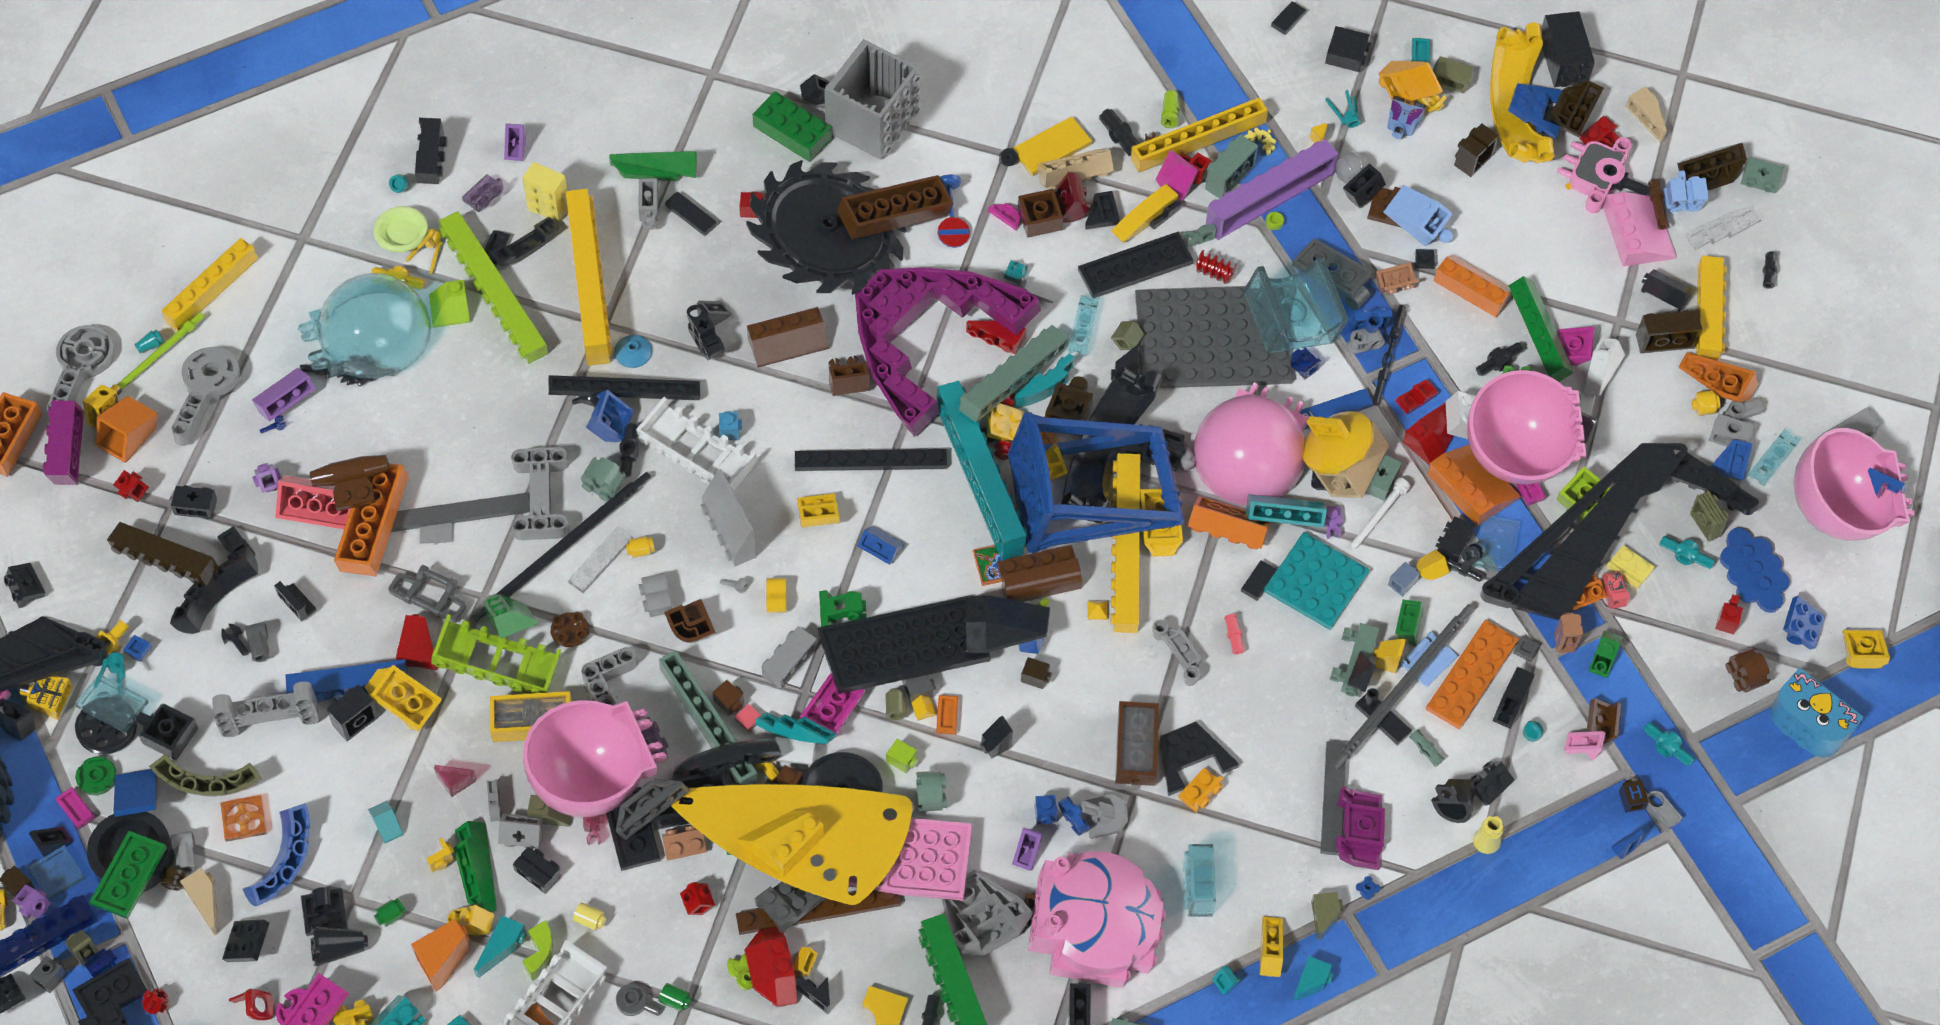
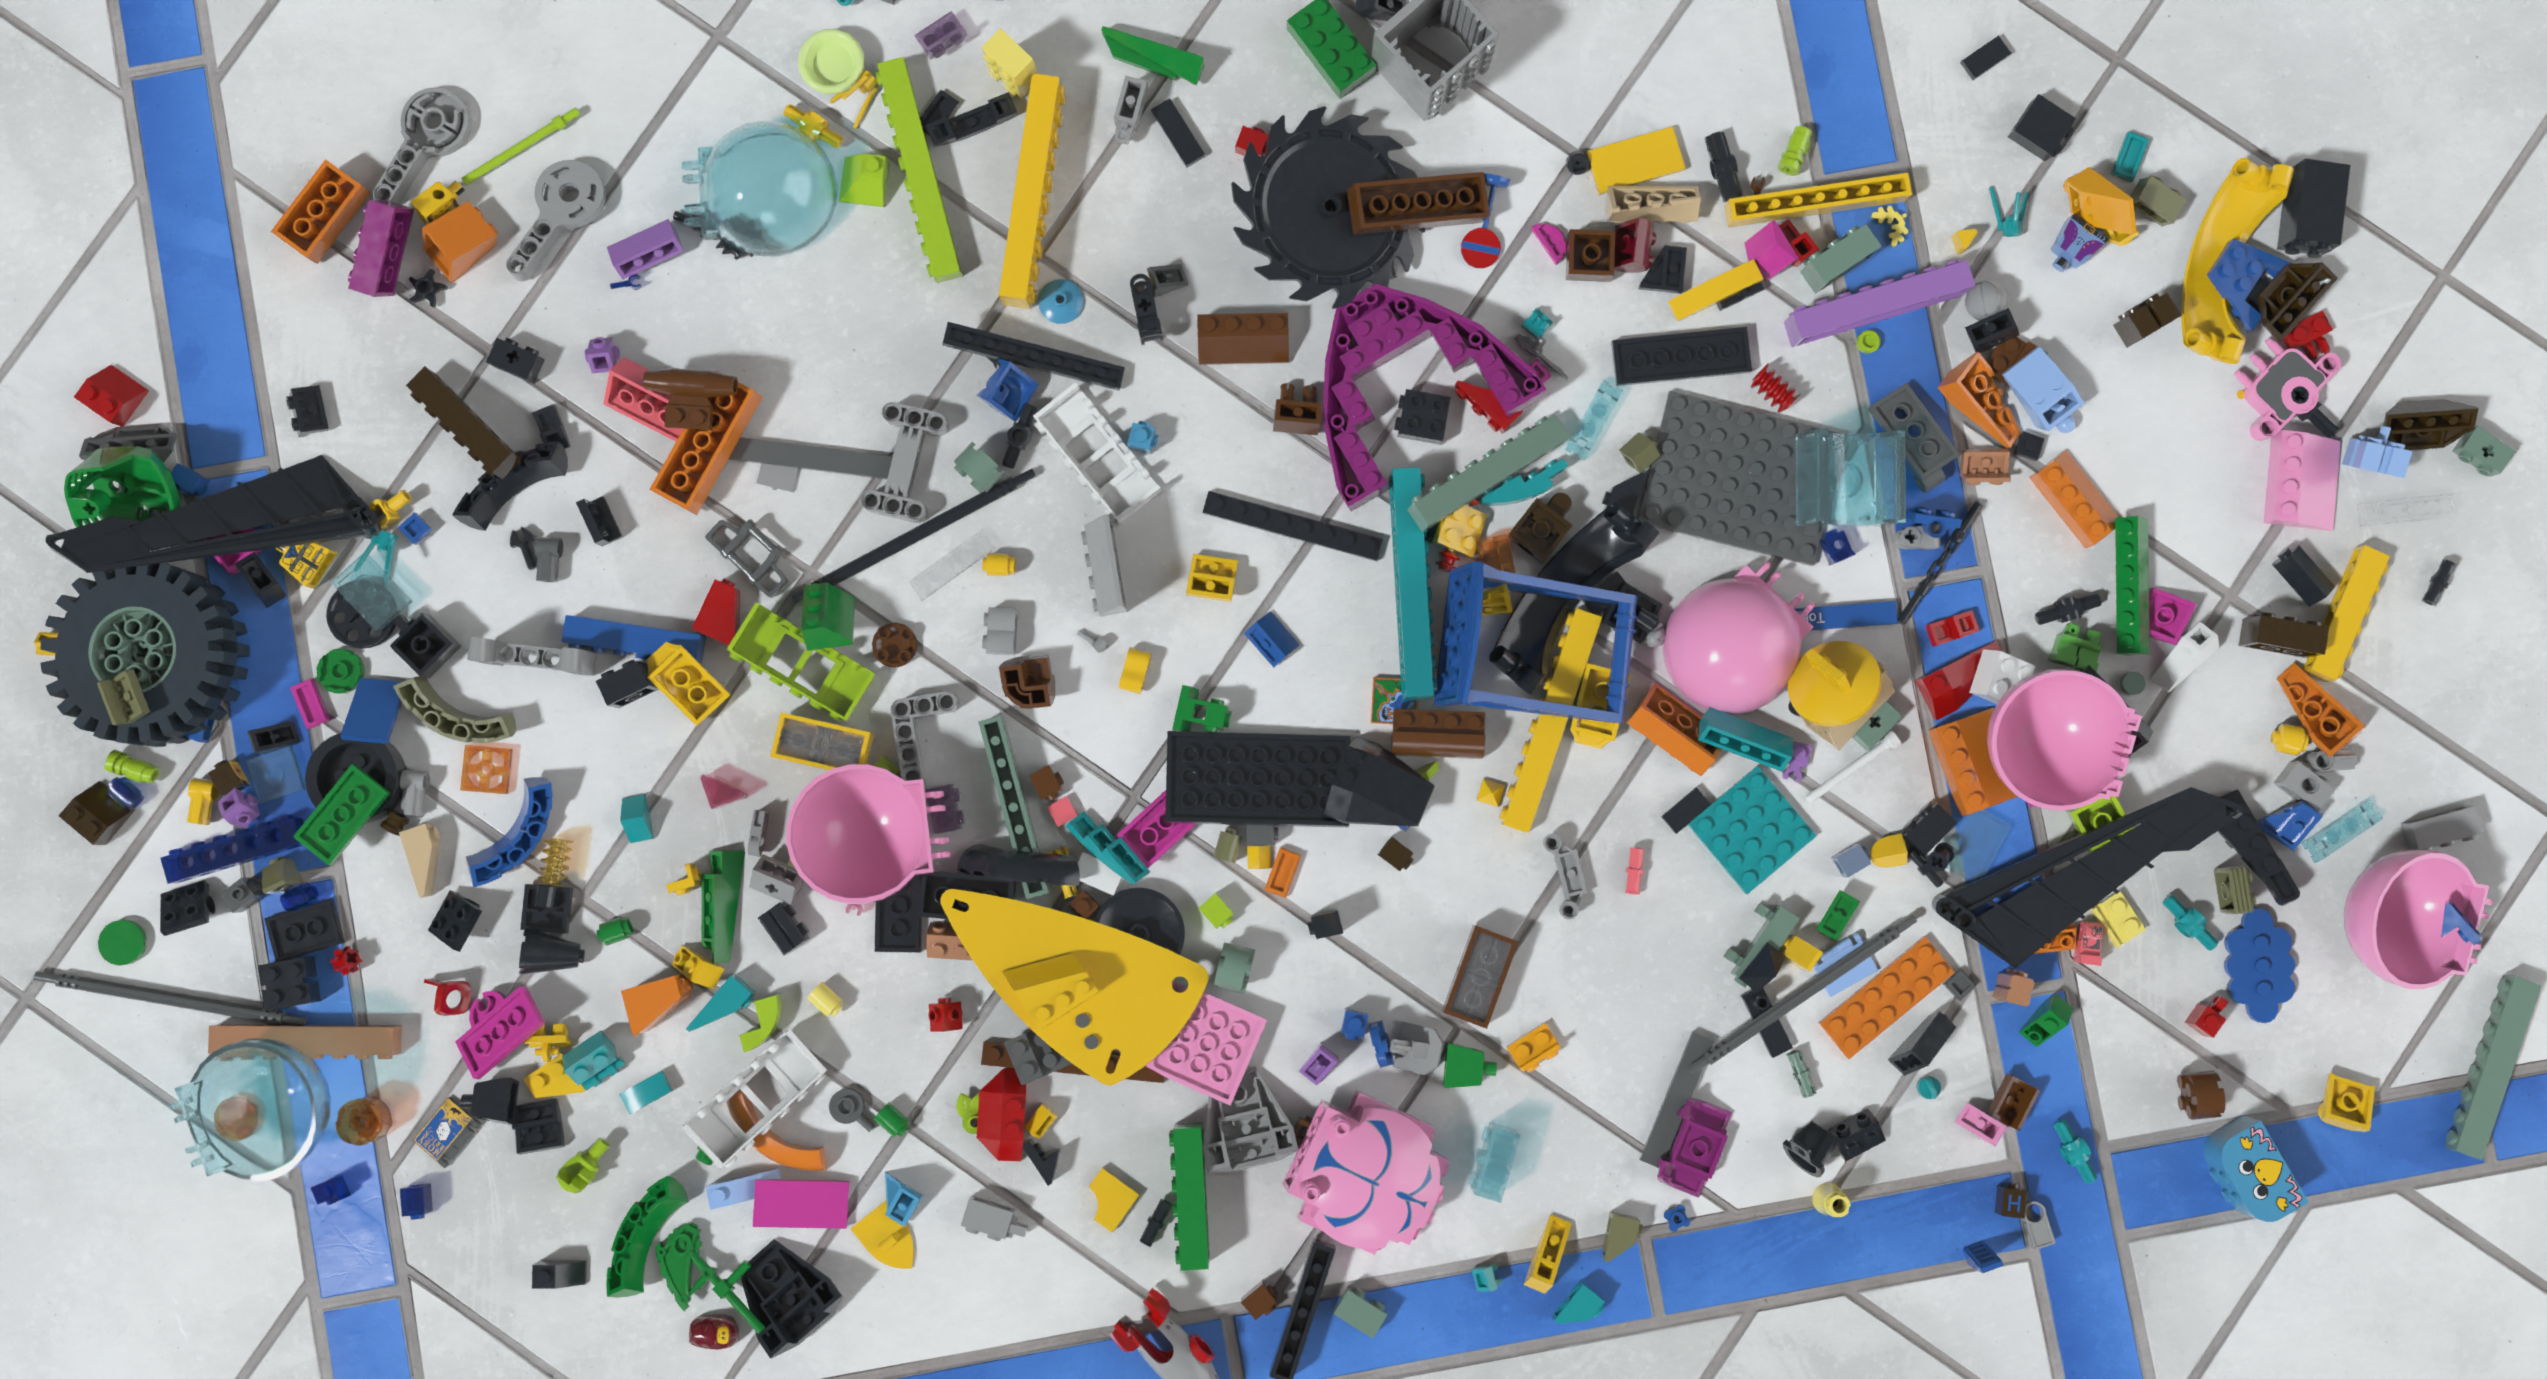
camera: 20 degrees right, 25 degrees up
red brick [113,470,149,502] -> none
teal cone [134,329,164,353] -> none
yellow brick [161,237,258,331] -> none
dark grey wedge [616,779,690,840] -> none
light grey brick [761,626,817,689] -> none
black wing [1160,722,1239,796] -> none
sand green plate [1183,223,1217,246] -> none
tan slope [1626,86,1667,143] -> none
reddish brown pin [1648,179,1670,230] -> none
blue plate [1783,596,1825,650] -> none
none -> black animal [409,269,448,308]
none -> clear yellow piece [537,838,574,886]
none -> black brick [1394,389,1451,445]
none -> green torso [1443,1042,1497,1088]
none -> orange wedge [1937,352,2021,448]

